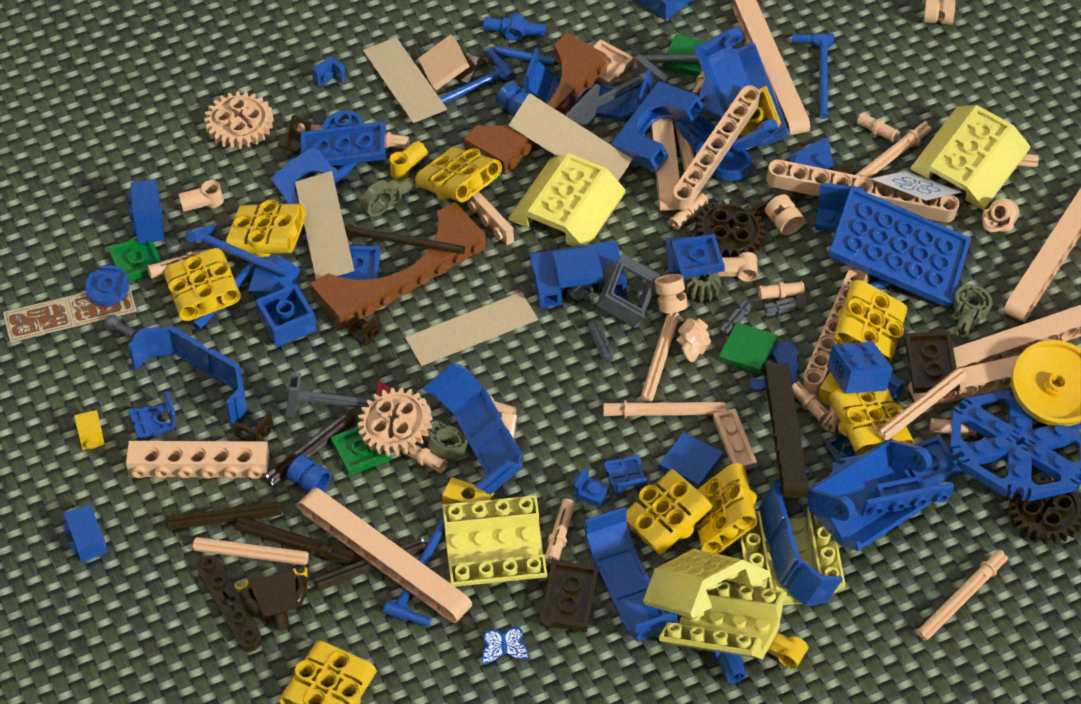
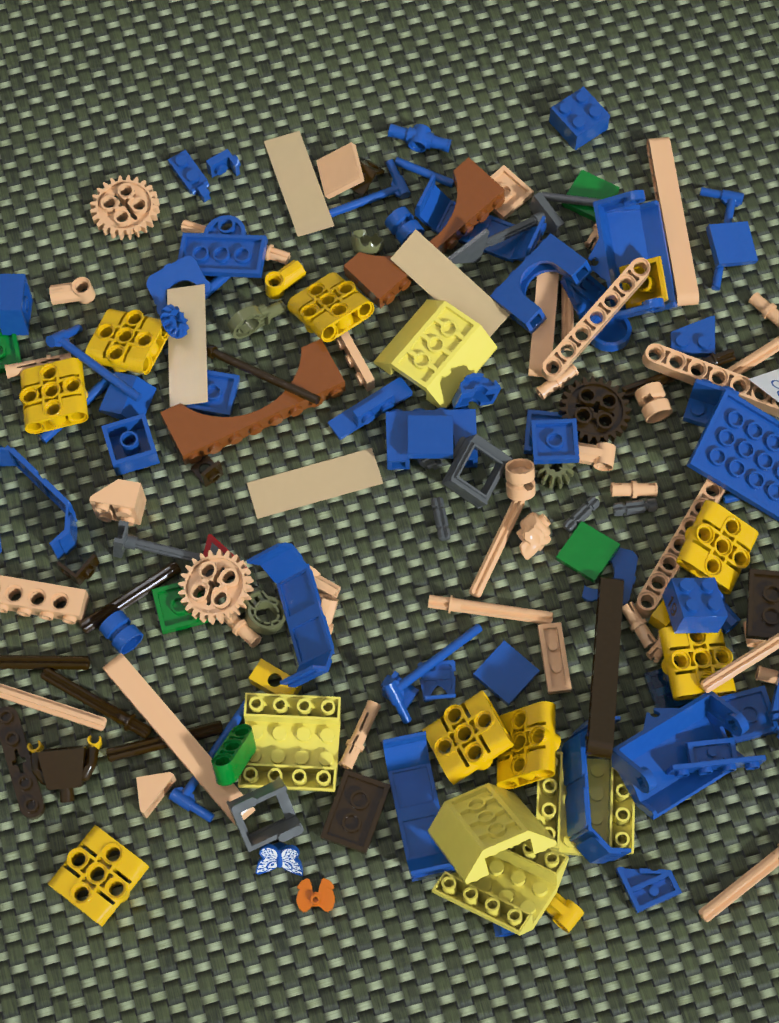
camera: 10 degrees right, 15 degrees up
dark brown bracket [278,115,312,154] -> none
none -> light nougat slope [89,479,147,526]
none -> light nougat slope [136,772,177,819]
none -> blue gear [160,304,189,339]
none -> blue hinge [168,150,211,202]
none -> green beam [211,724,257,786]
none -> dark grey piece [226,776,304,852]
none -> orange piece [296,878,335,913]
none -> blue bracket [328,377,413,440]
none -> olive hair [351,229,384,255]
none -> blue bar [382,624,483,724]
none -> blue cylinder [452,373,501,409]
none -> blue wing [616,867,682,914]
none -> blue tile [706,221,758,268]

